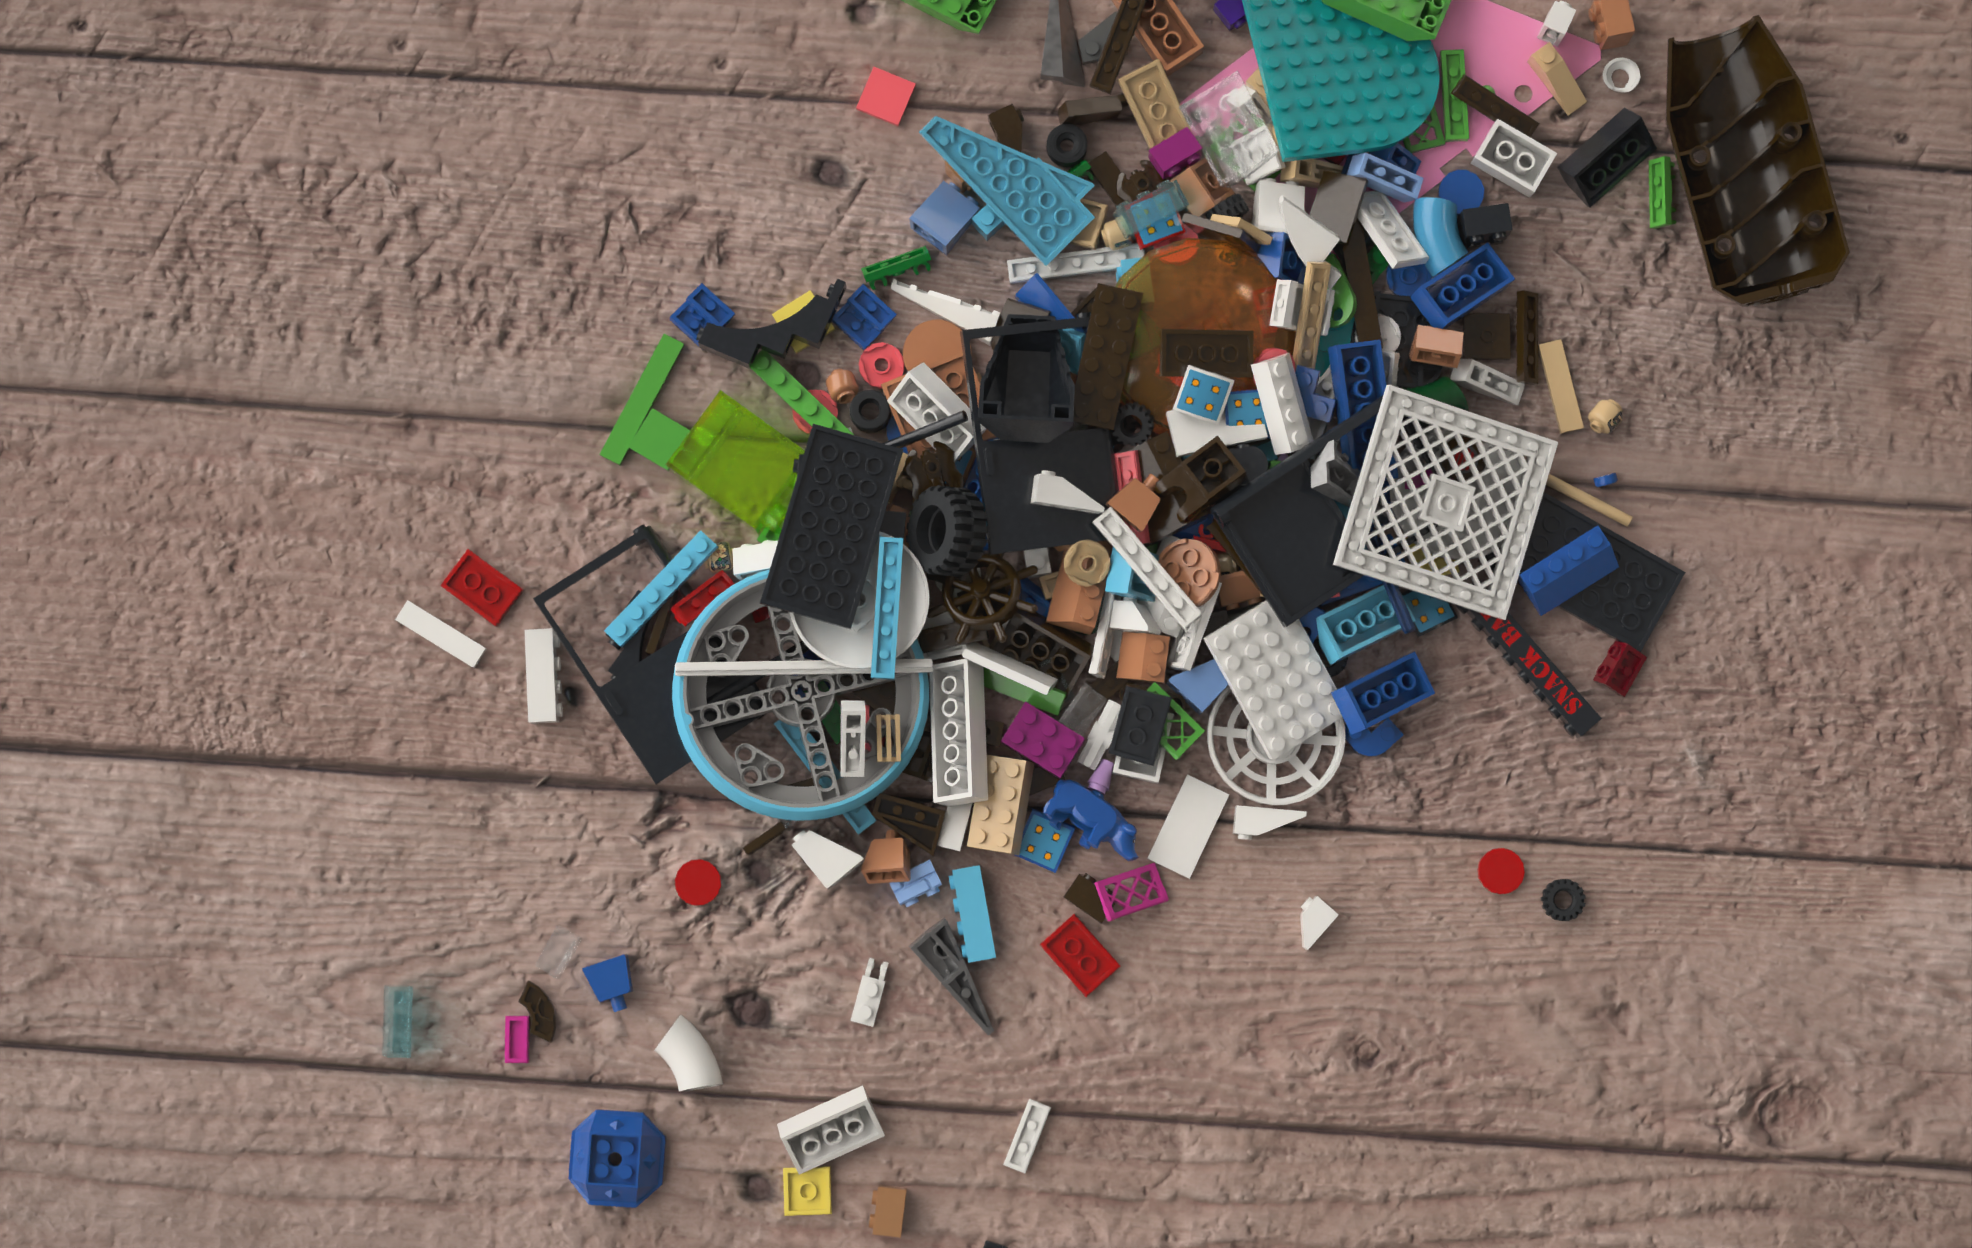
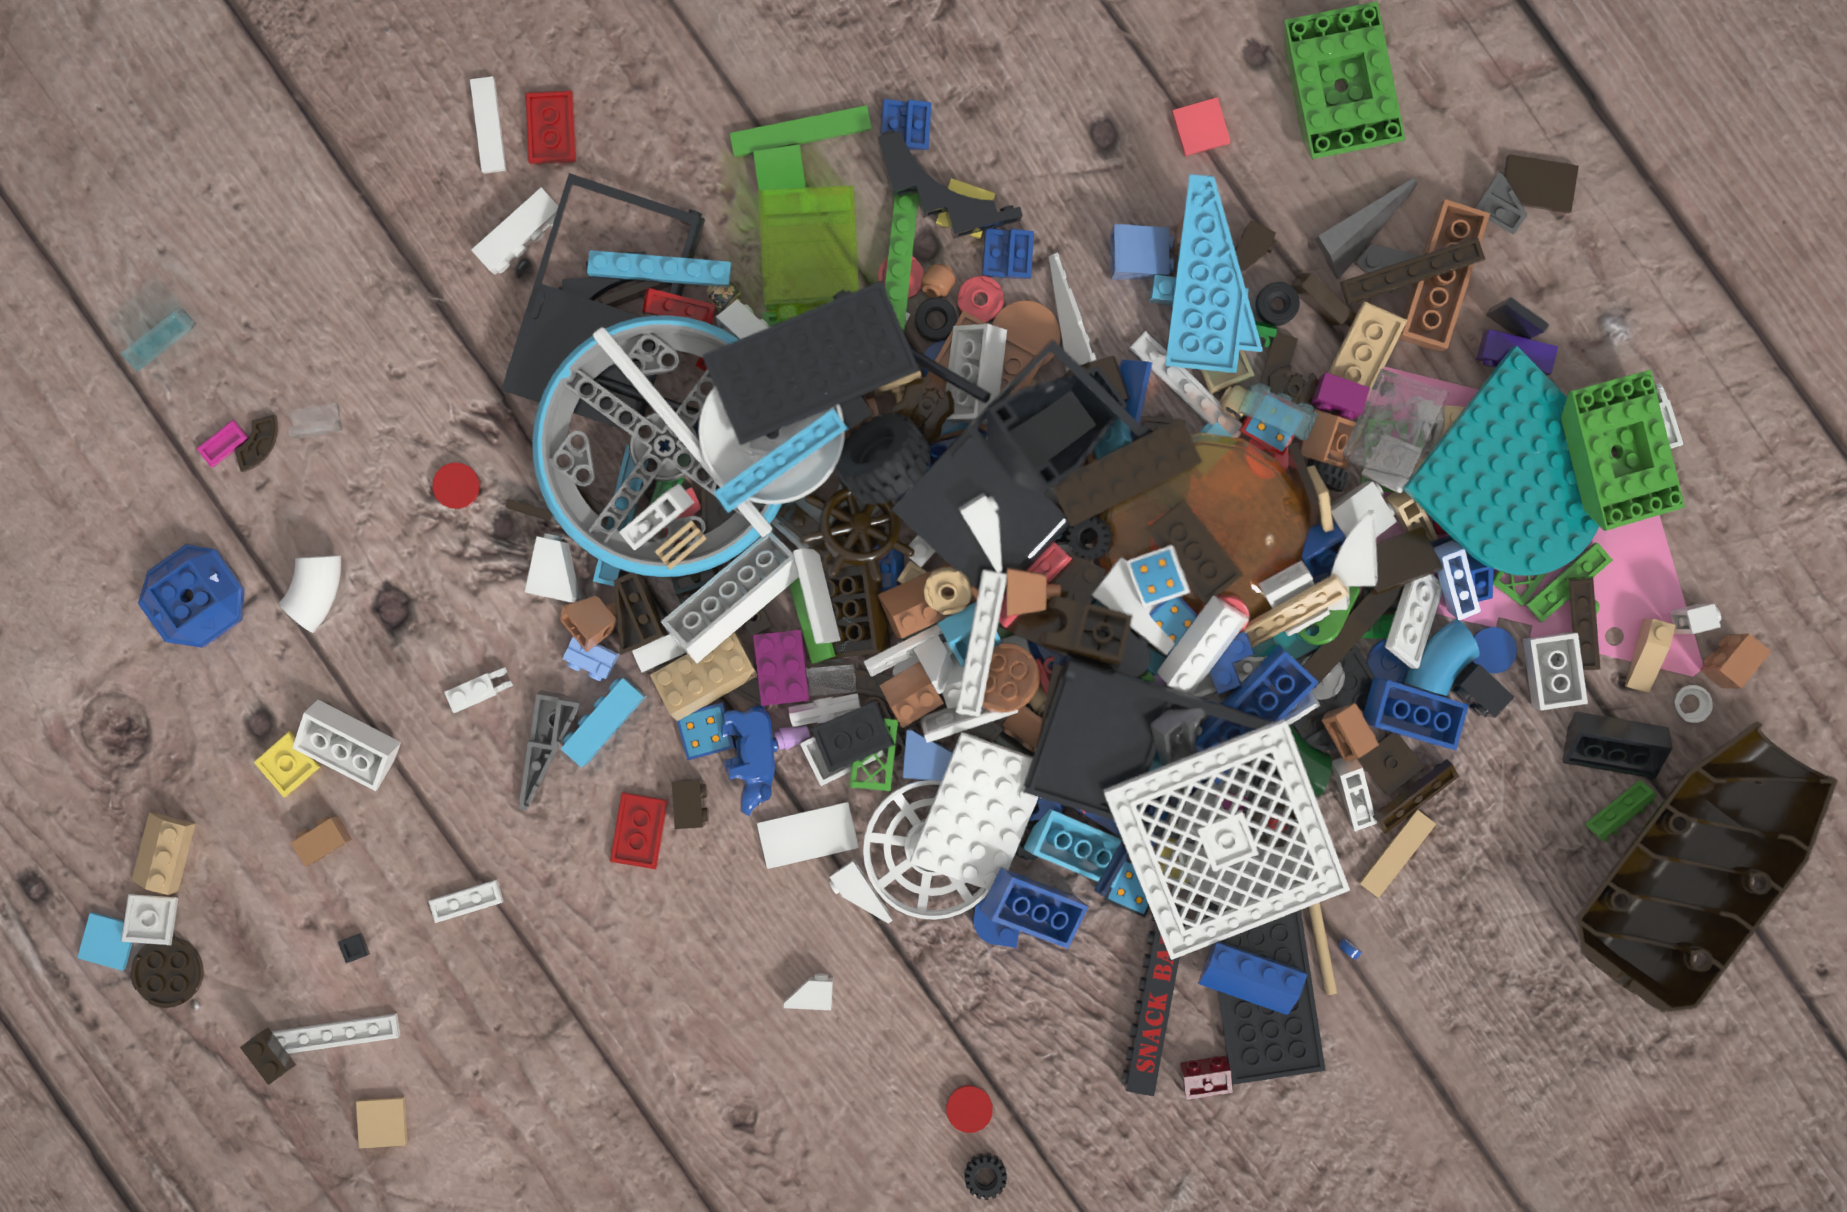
camera: 50 degrees right, 5 degrees up
blue torso [582,954,633,1012] -> none
green plate [861,246,931,290] -> none
dark pink window [1094,862,1169,921] -> none
tan head [1588,399,1623,434] -> none

